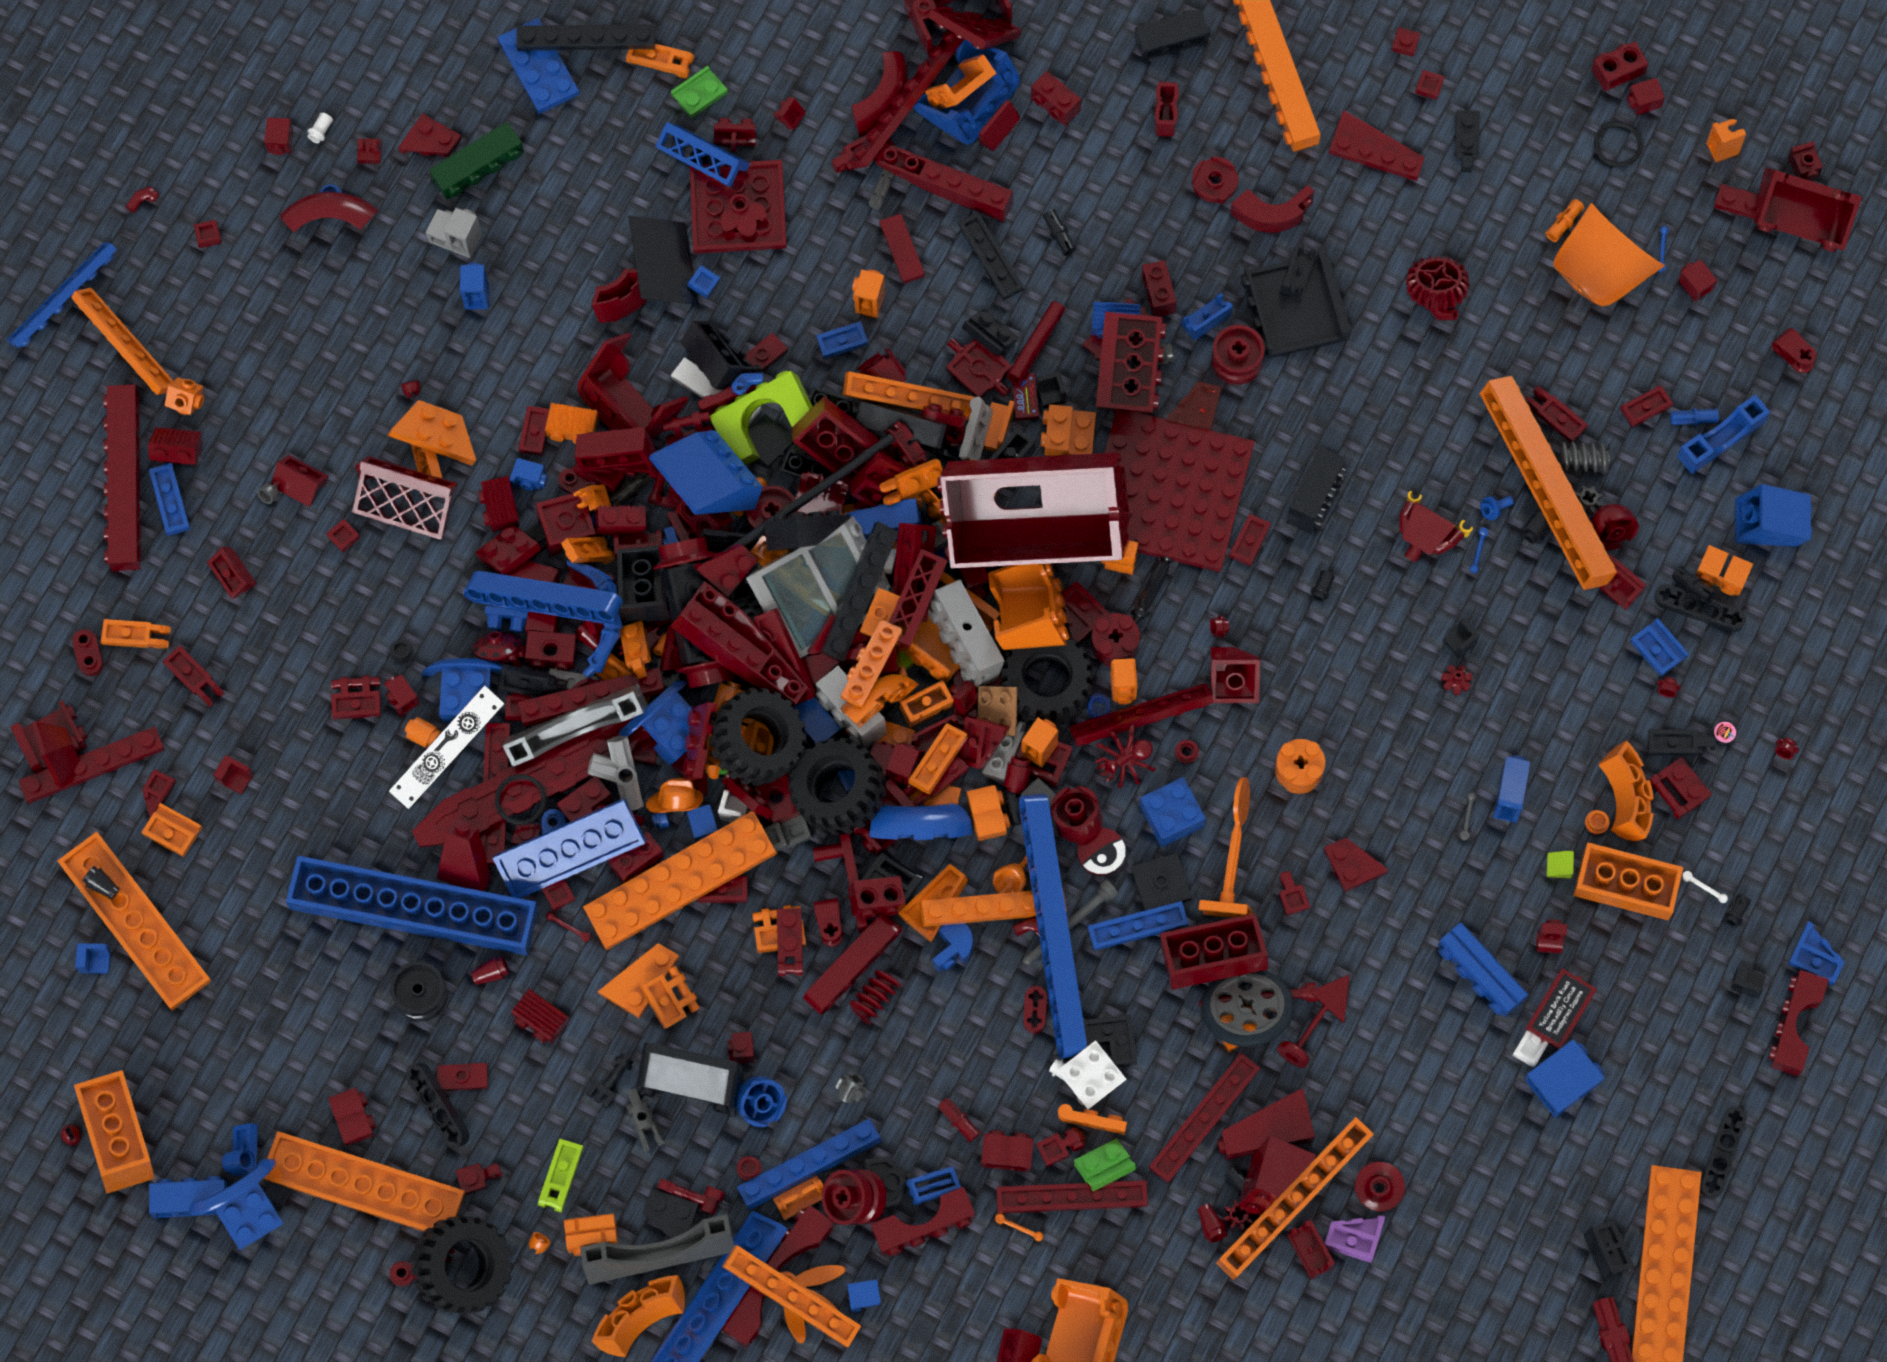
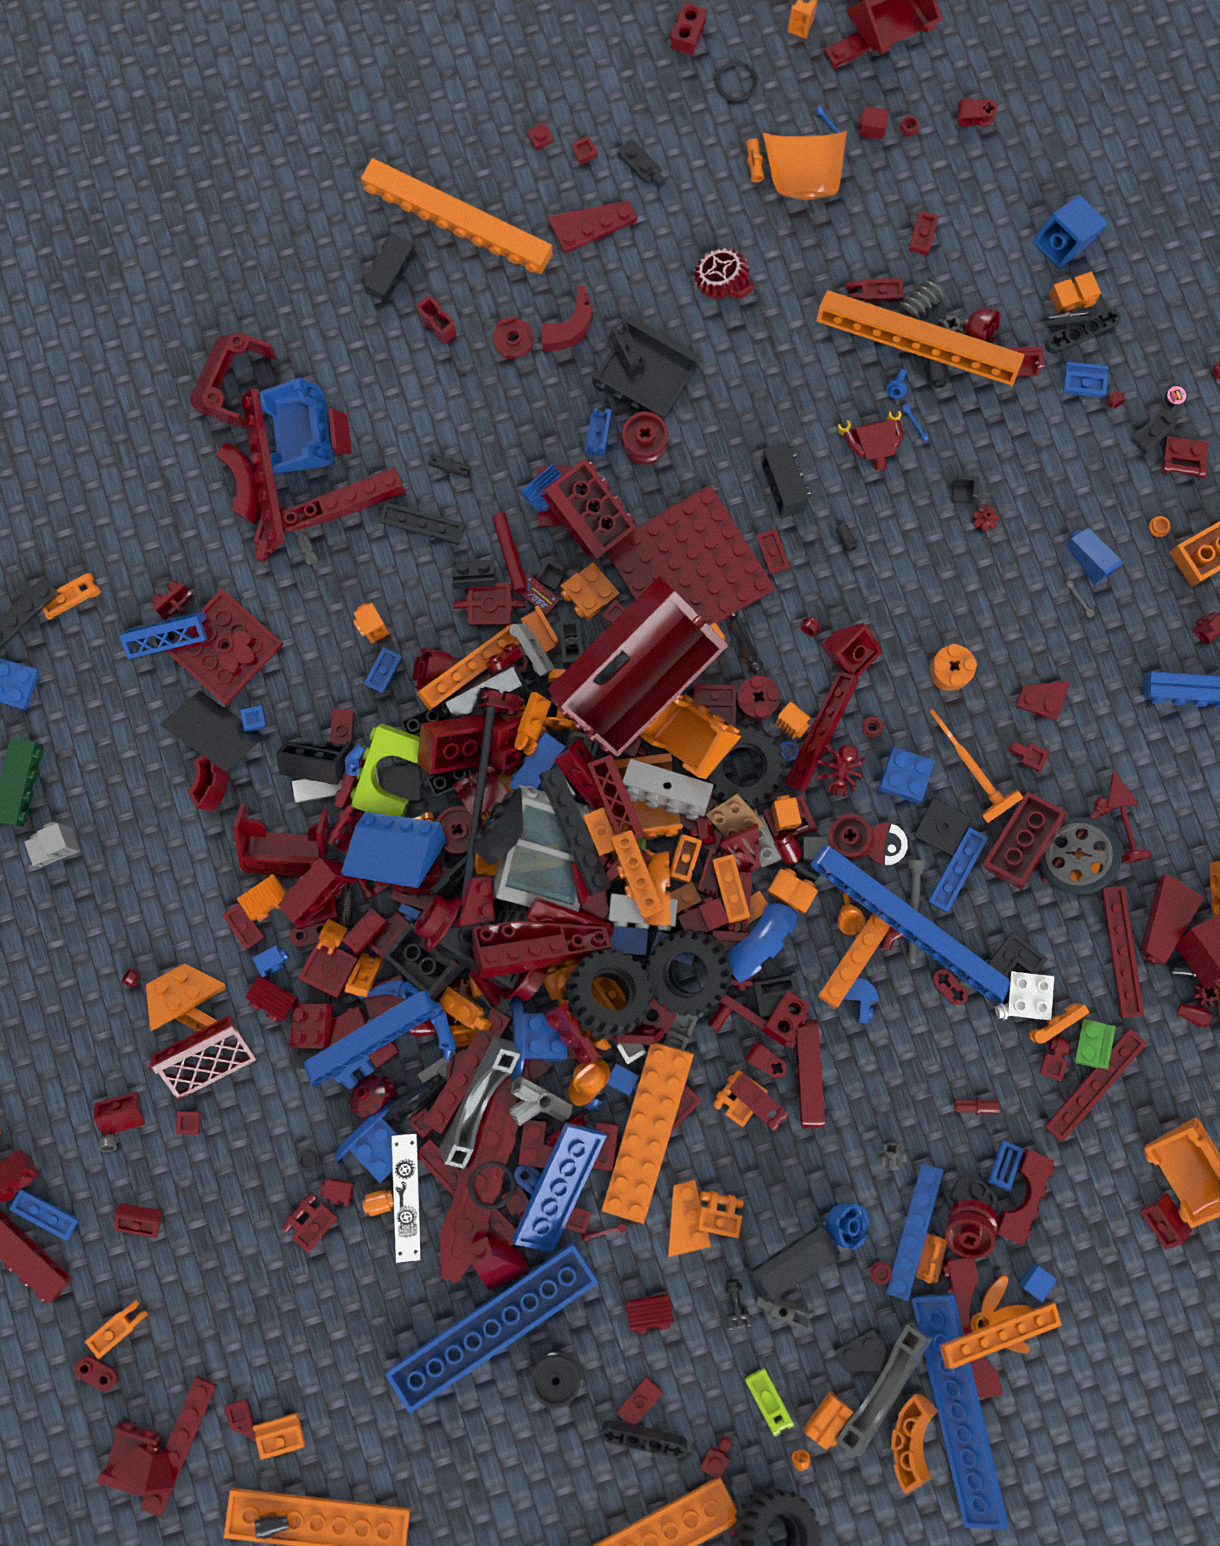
camera: 45 degrees left, 10 degrees up
dark red hinge [162,645,225,707] -> none
dark red panel [213,755,254,795] -> none
dark red brick [328,1087,376,1146] -> none
blue brick [460,262,489,310] -> none
dark red cone [471,956,510,985] -> none
dark red brick [525,631,578,671] -> none
dark red brick [657,1178,726,1216] -> none
bright green plate [671,66,728,119] -> none
dark red brick [728,1032,755,1064] -> none
dark red tile [773,97,806,130] -> none
dark red piece [849,970,902,1025] -> none
dark red tile [879,214,925,284] -> none
orange wing [898,864,968,942] -> none
orange panel [925,54,996,110] -> none
dark red plate [929,6,1022,50] -> none
dark red brick [981,1130,1034,1172] -> none
orange hinge [995,1214,1044,1241] -> none
dark red brick [1031,71,1081,126] -> none
dark red brick [1141,260,1177,317] -> none
clear red wing [1166,381,1221,431] -> none
lime slope [1547,851,1574,879] -> none
orange brick [1598,740,1654,841] -> none
dark red brick [1626,78,1665,116] -> none
blue axle [1670,408,1719,426] -> none
blue arch [1677,394,1770,474] -> none
none -> dark red plate [899,116,919,137]

